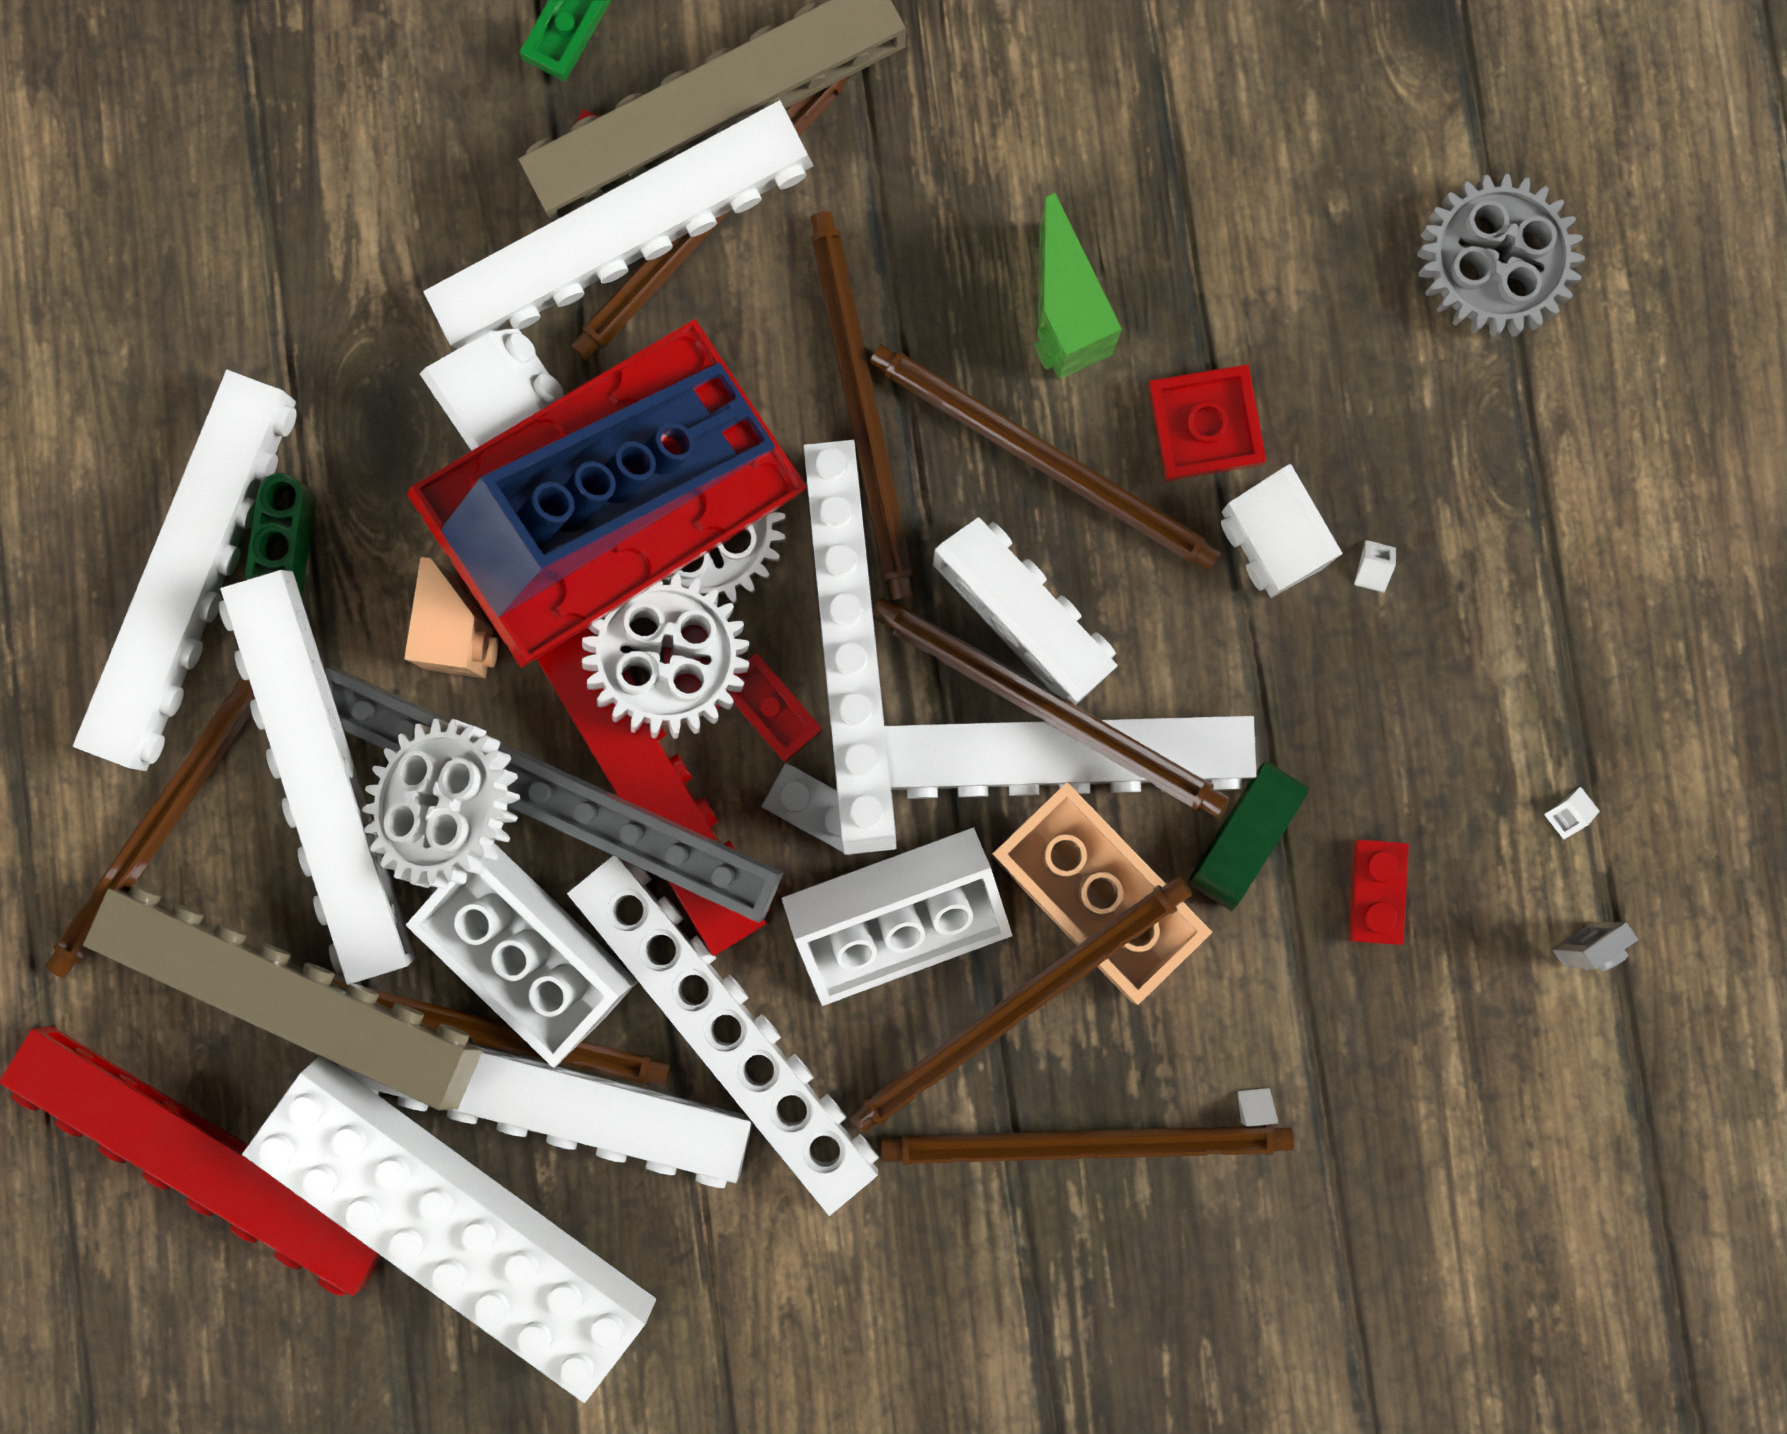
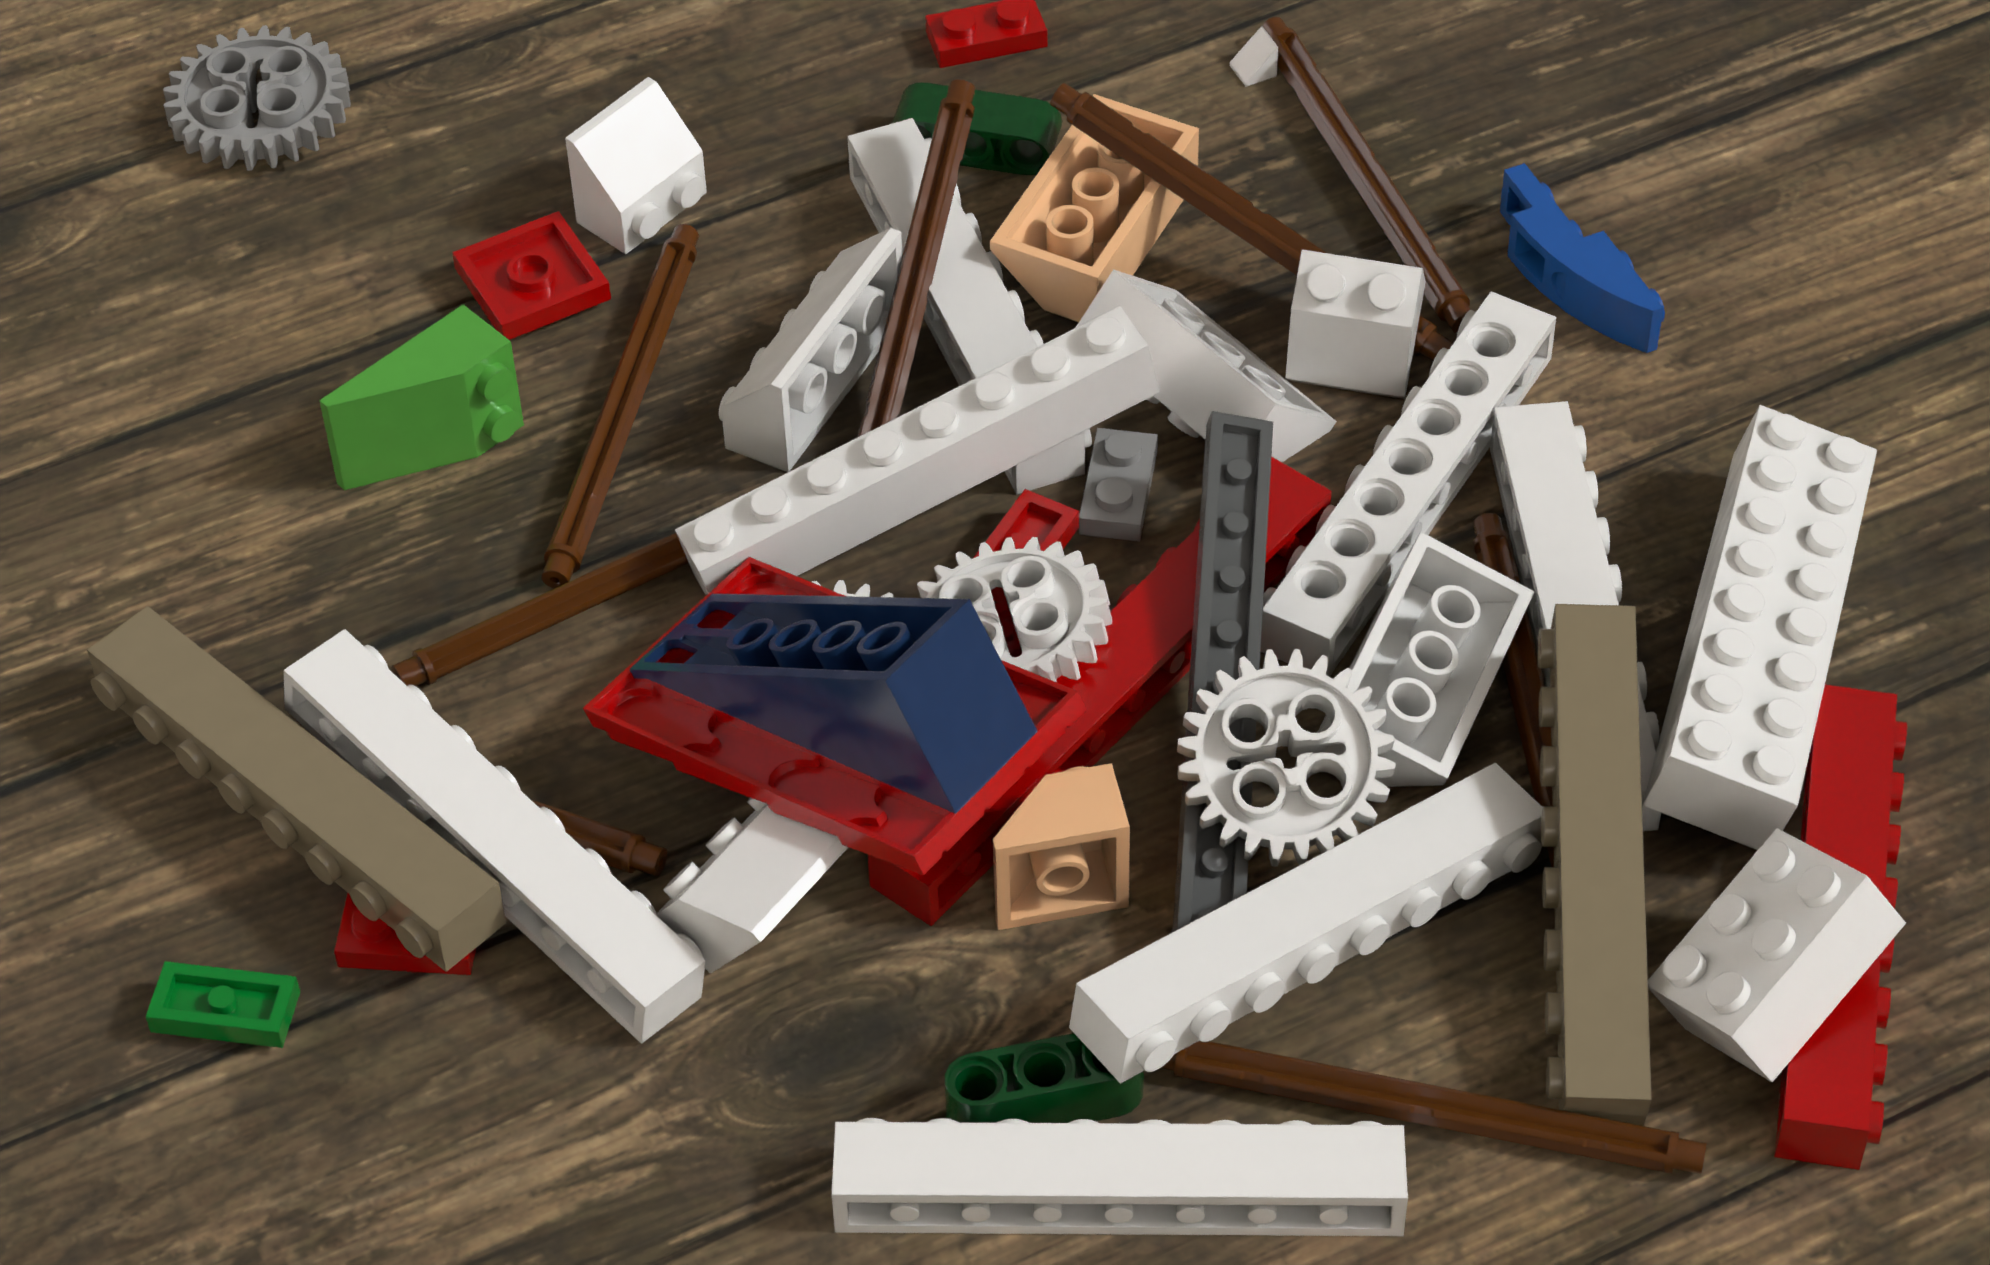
camera: 110 degrees left, 35 degrees down
none -> white slope [1285,250,1426,399]
none -> blue slope [1500,163,1665,353]
none -> white brick [1648,828,1906,1082]

